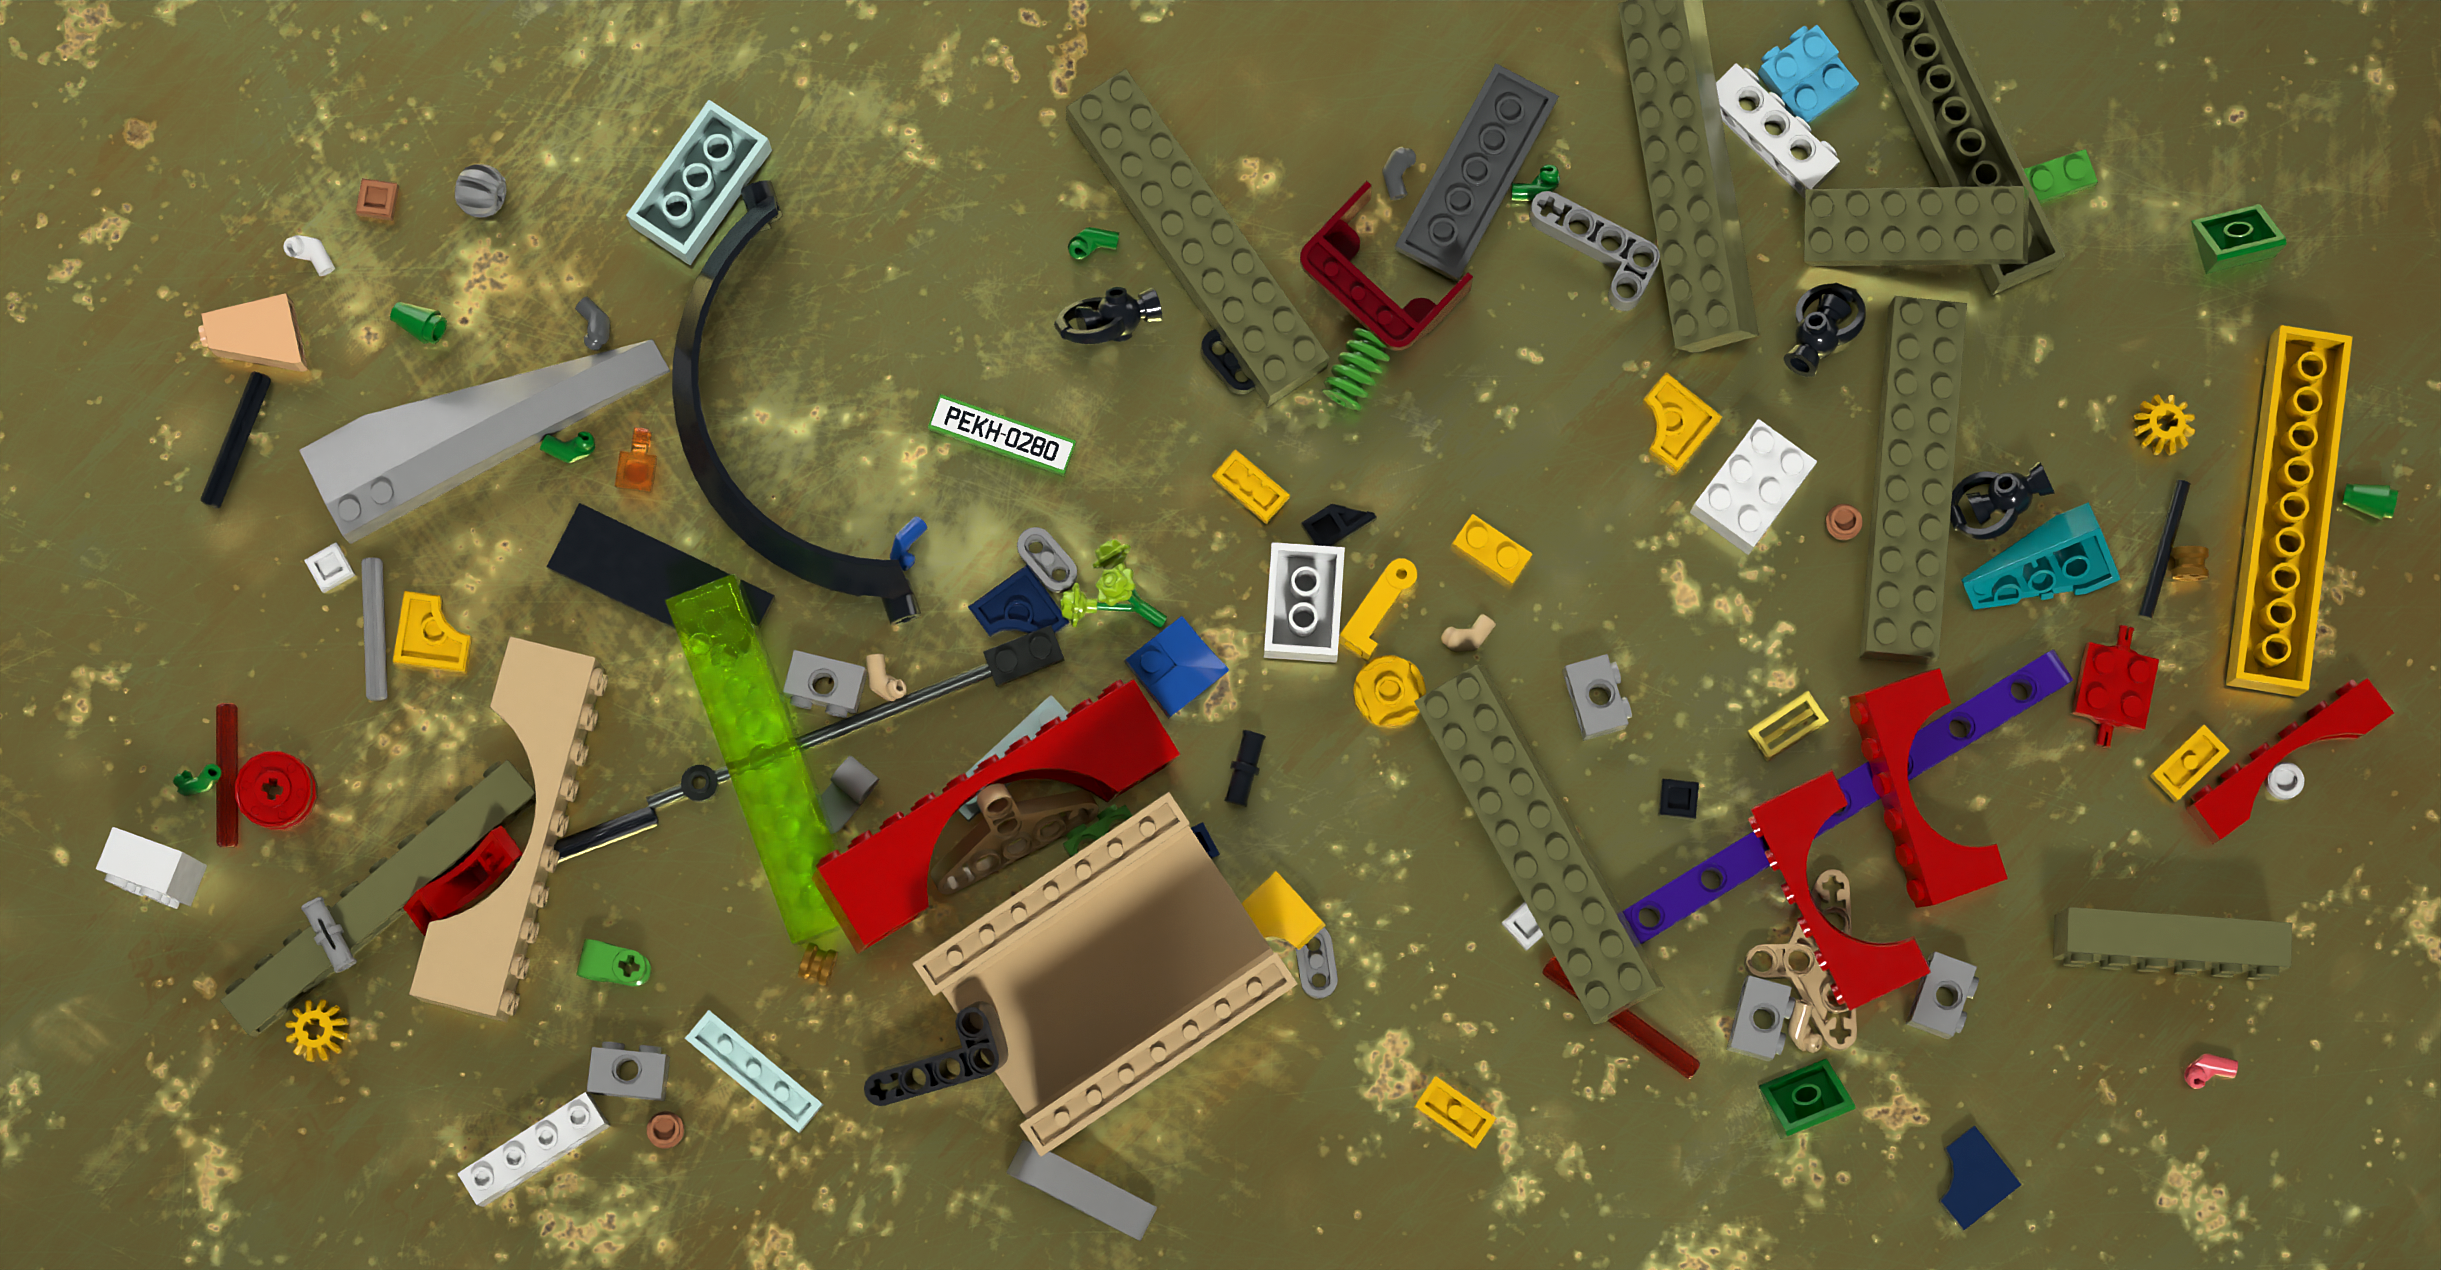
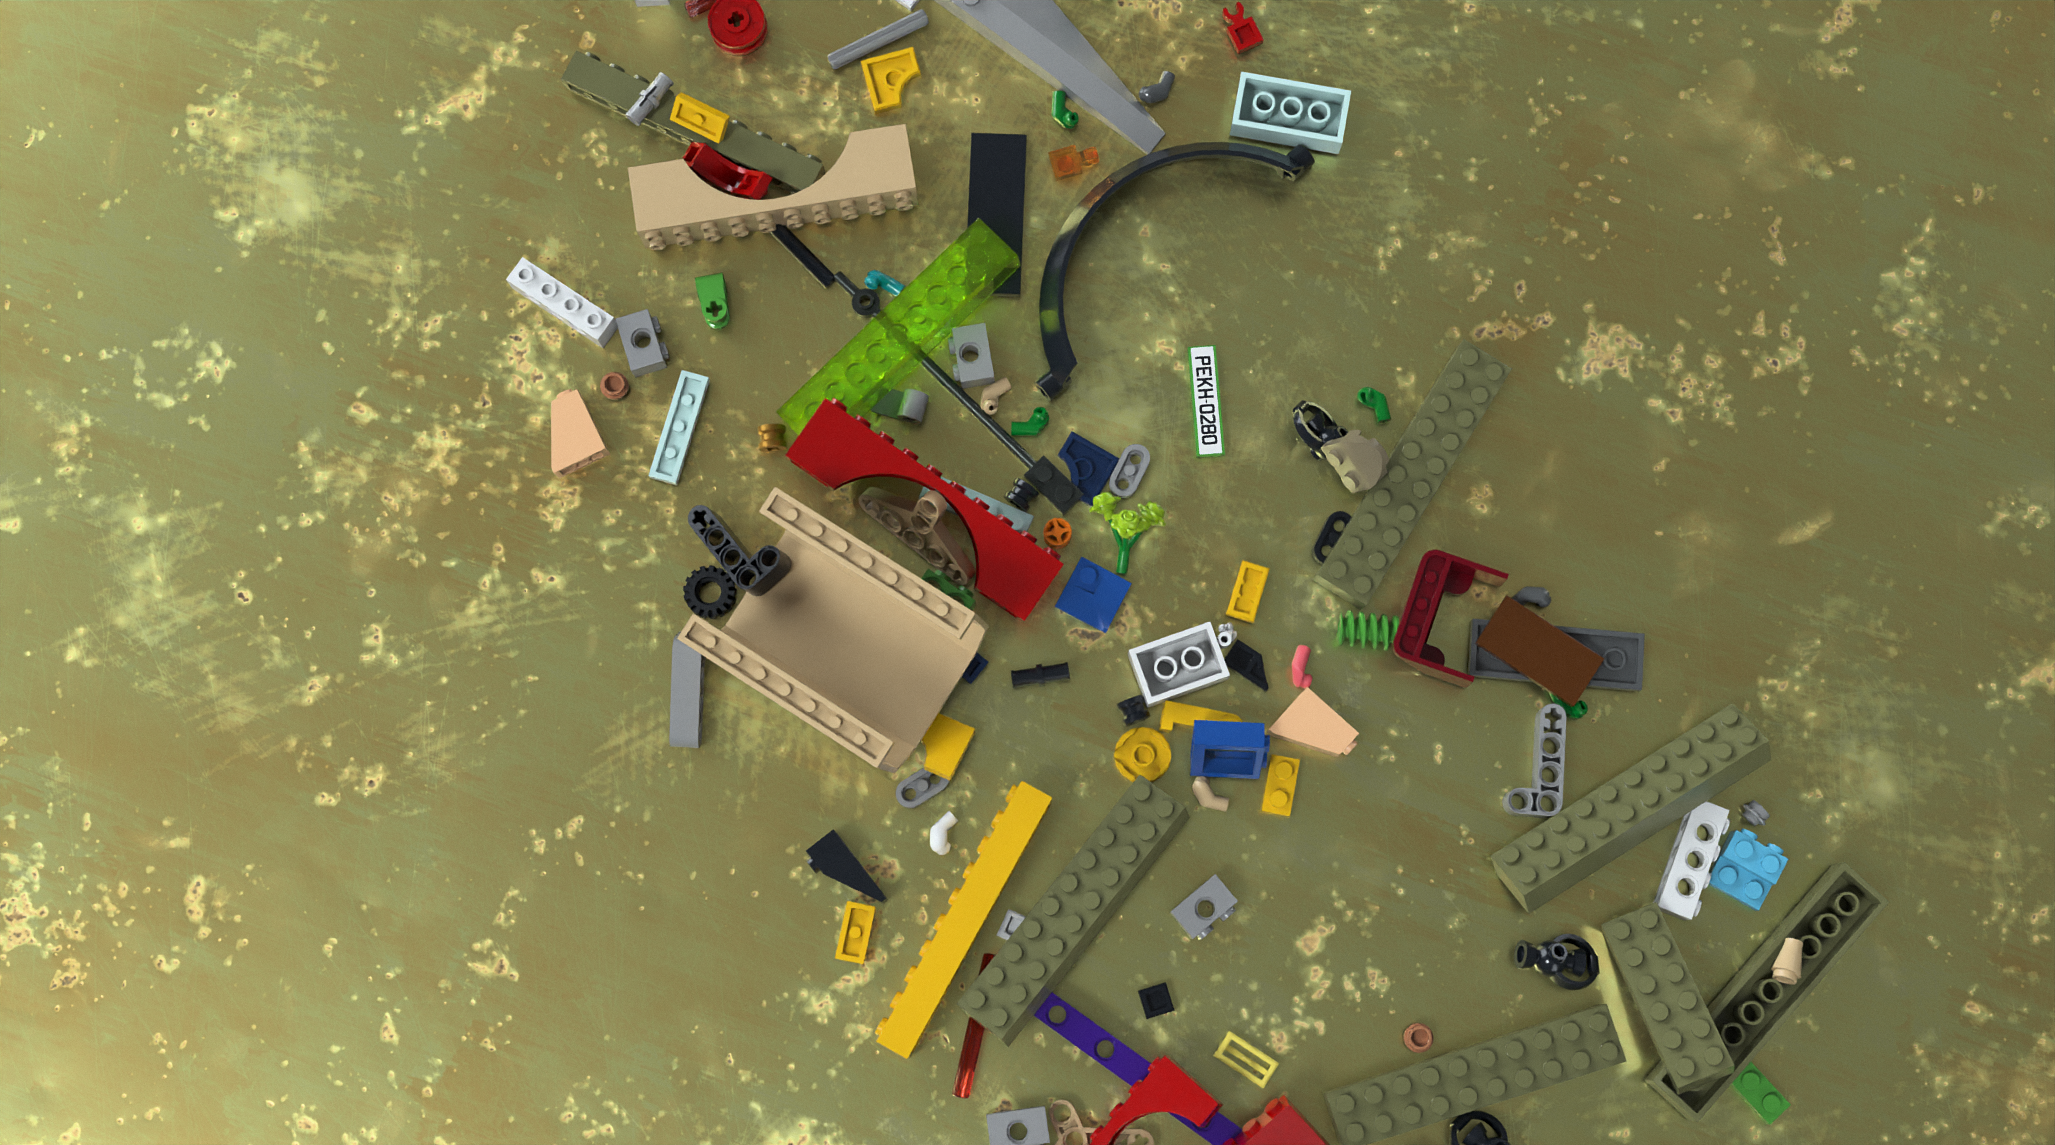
camera: 70 degrees right, 0 degrees up
yellow gear [285,999,349,1062] -> none
blue arm [889,516,927,571] -> none
yellow tile [1643,372,1722,474] -> none
white brick [1690,419,1817,555] -> none
none -> light nougat slope [551,389,610,479]
none -> yellow plate [670,92,730,144]
none -> black tyre [683,565,737,619]
none -> black slope [806,829,888,903]
none -> teal arm [864,270,906,298]
none -> yellow brick [875,781,1052,1059]
none -> white arm [930,811,958,855]
none -> black wheel [1004,478,1039,513]
none -> green arm [1011,407,1049,436]
none -> orange wheel [1044,518,1072,550]
none -> black wheel [1116,695,1151,727]
none -> blue window [1190,720,1270,779]
none -> white arm [1216,622,1237,649]
none -> red plate [1222,2,1264,55]
none -> light nougat slope [1267,687,1359,757]
none -> coral arm [1292,645,1313,689]
none -> dark tan slope [1321,430,1389,493]
none -> reddish brown tile [1474,595,1604,707]
none -> light grey plate [1742,800,1770,826]
none -> tan cone [1771,938,1803,985]

